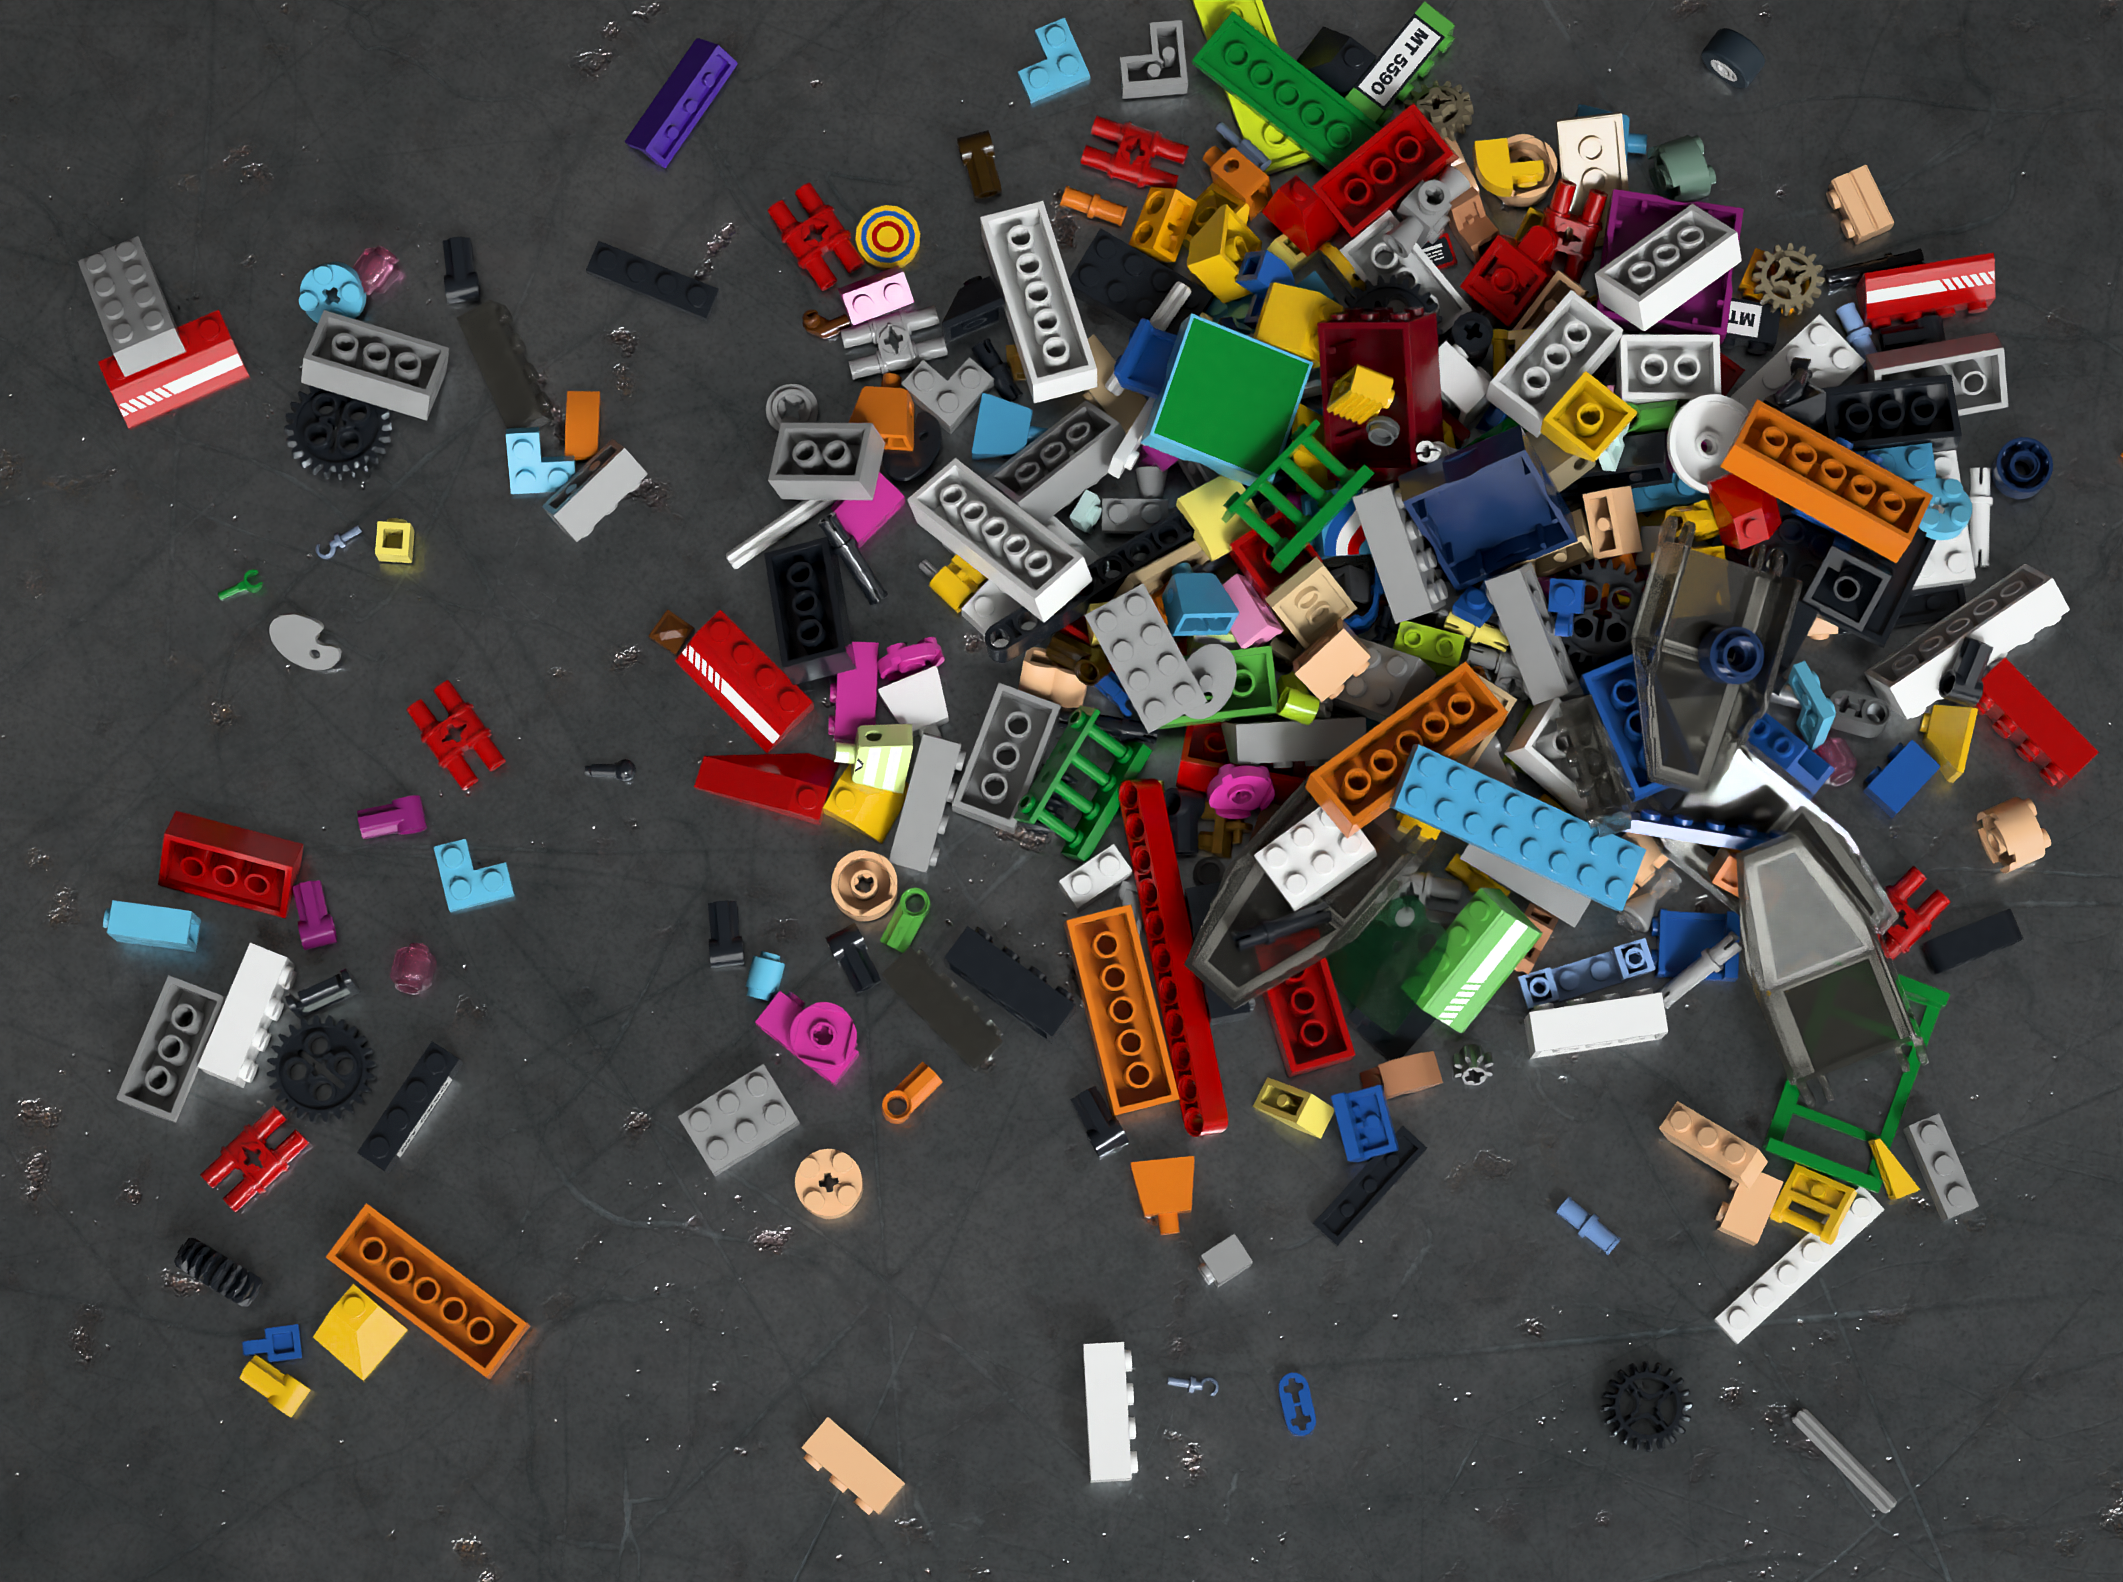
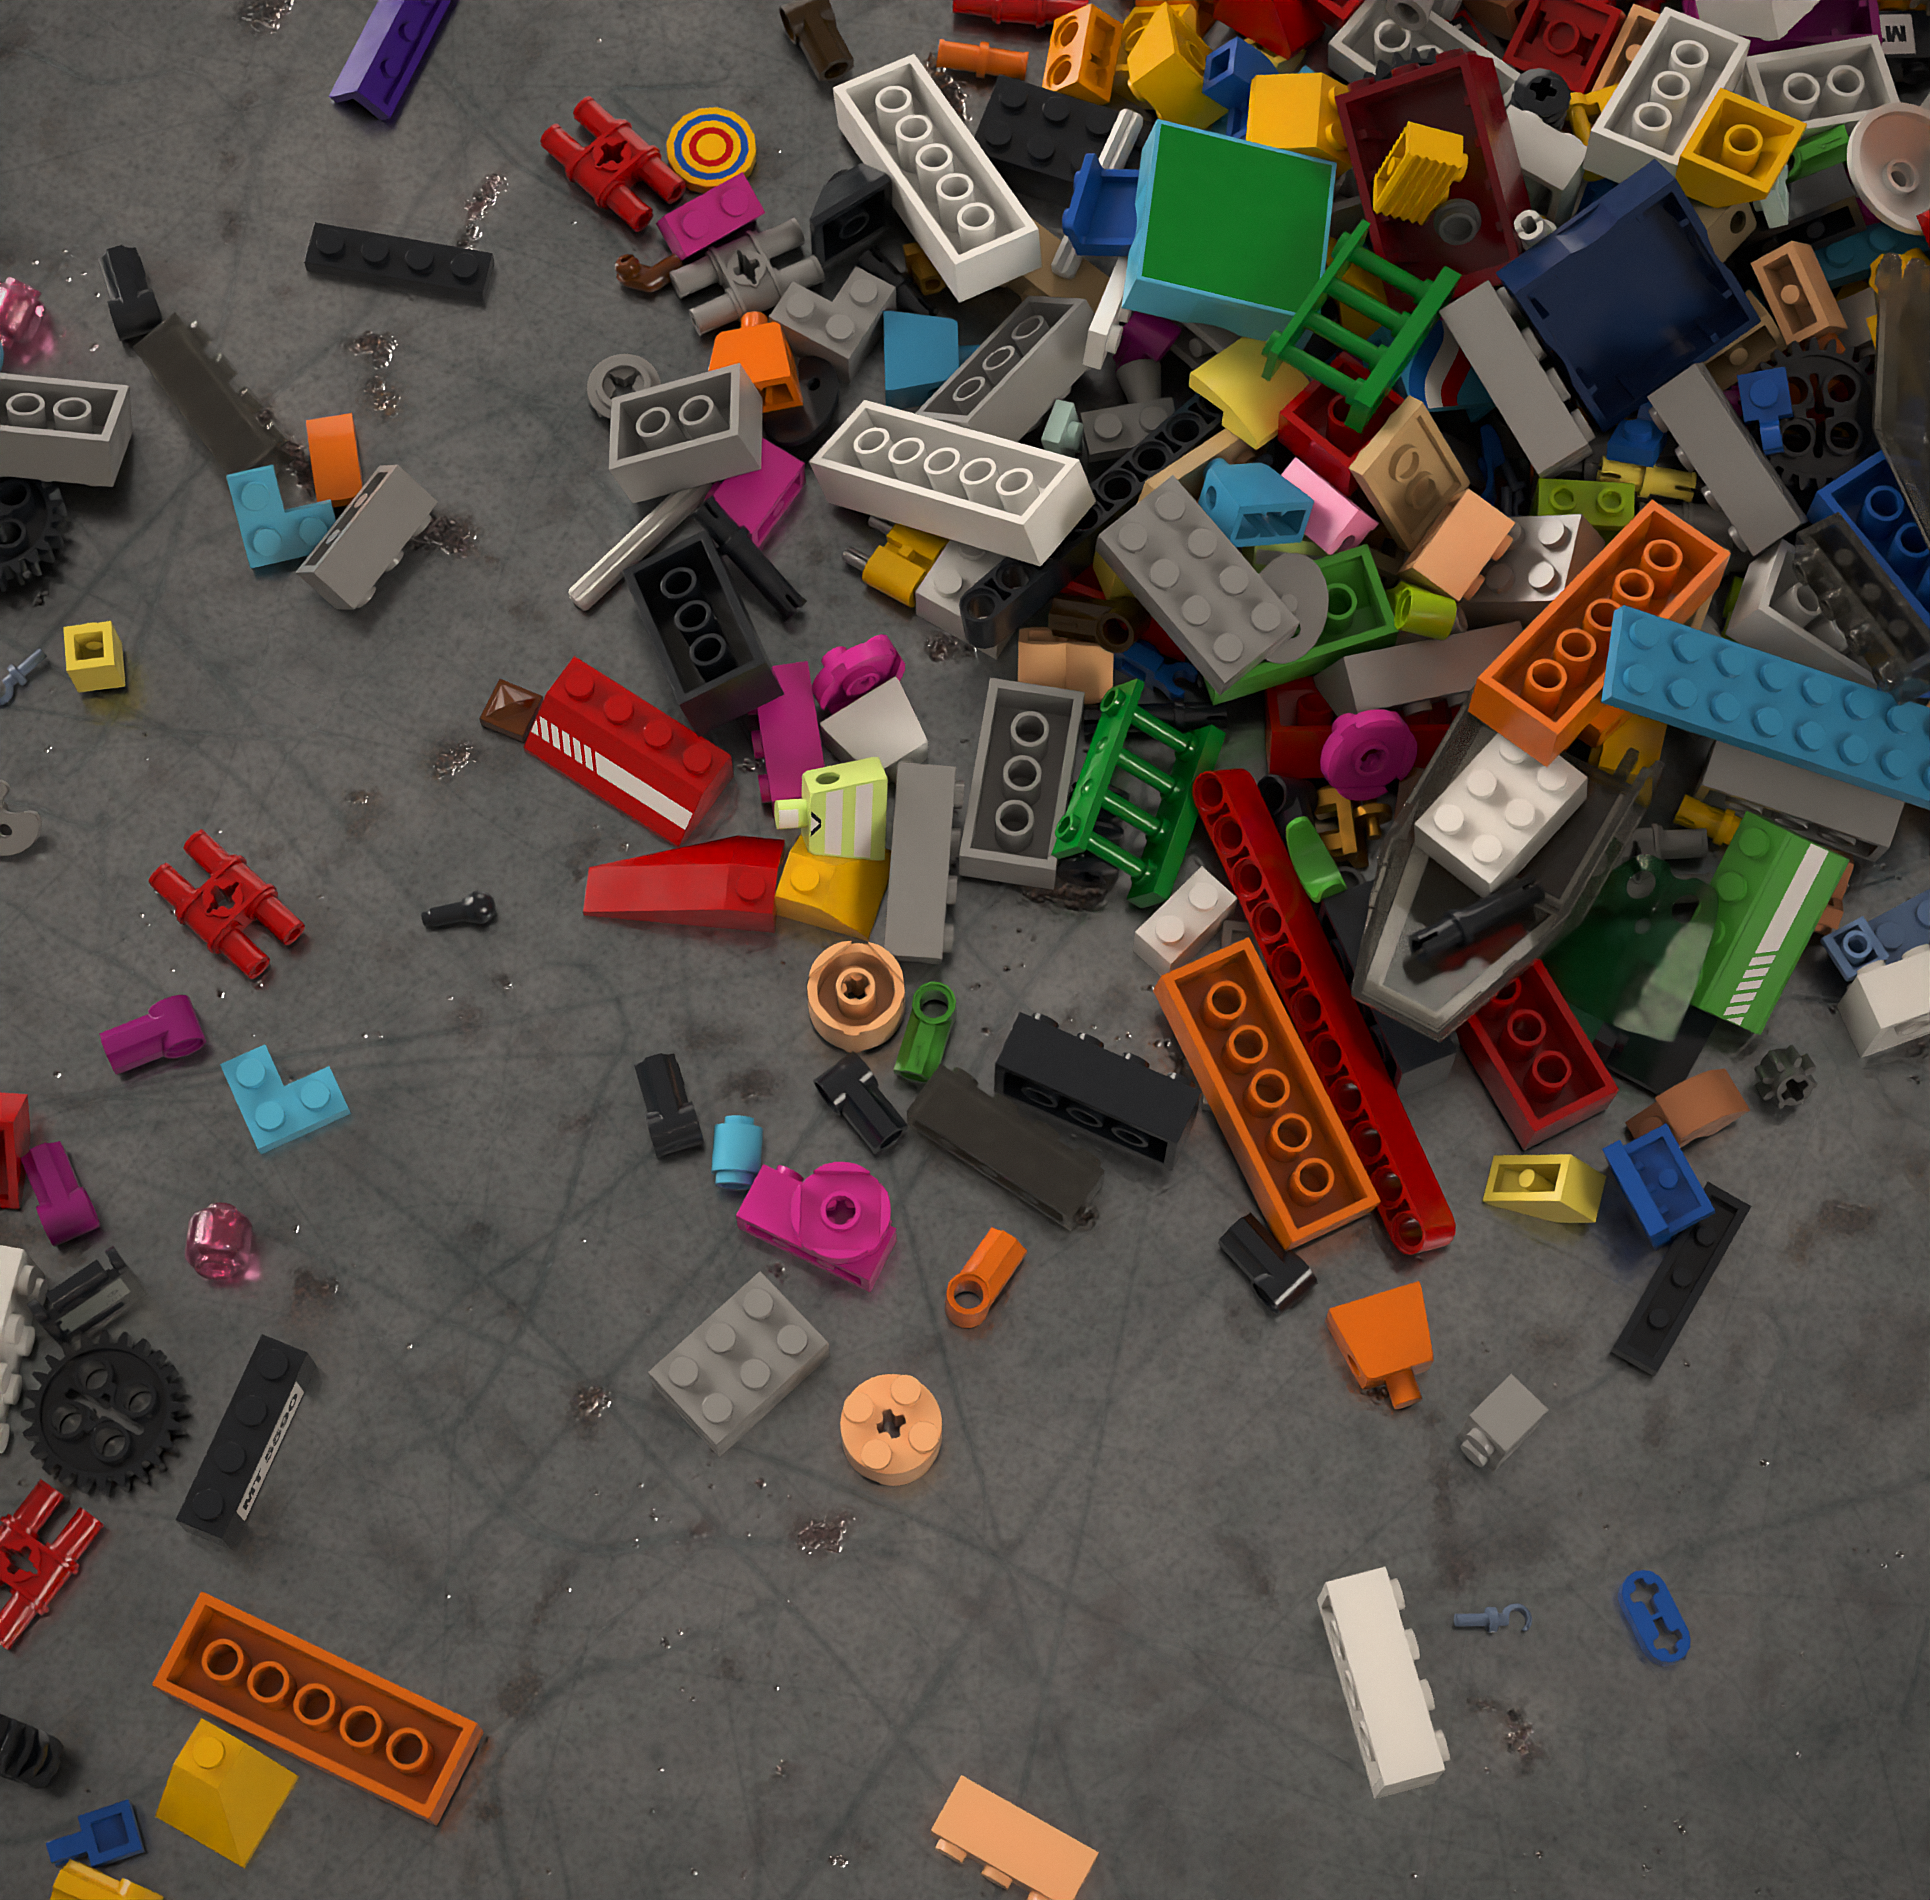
camera: 10 degrees left, 10 degrees down
yellow tile [1318,242,1366,299] -> none
none -> bright green helmet [1286,816,1348,903]

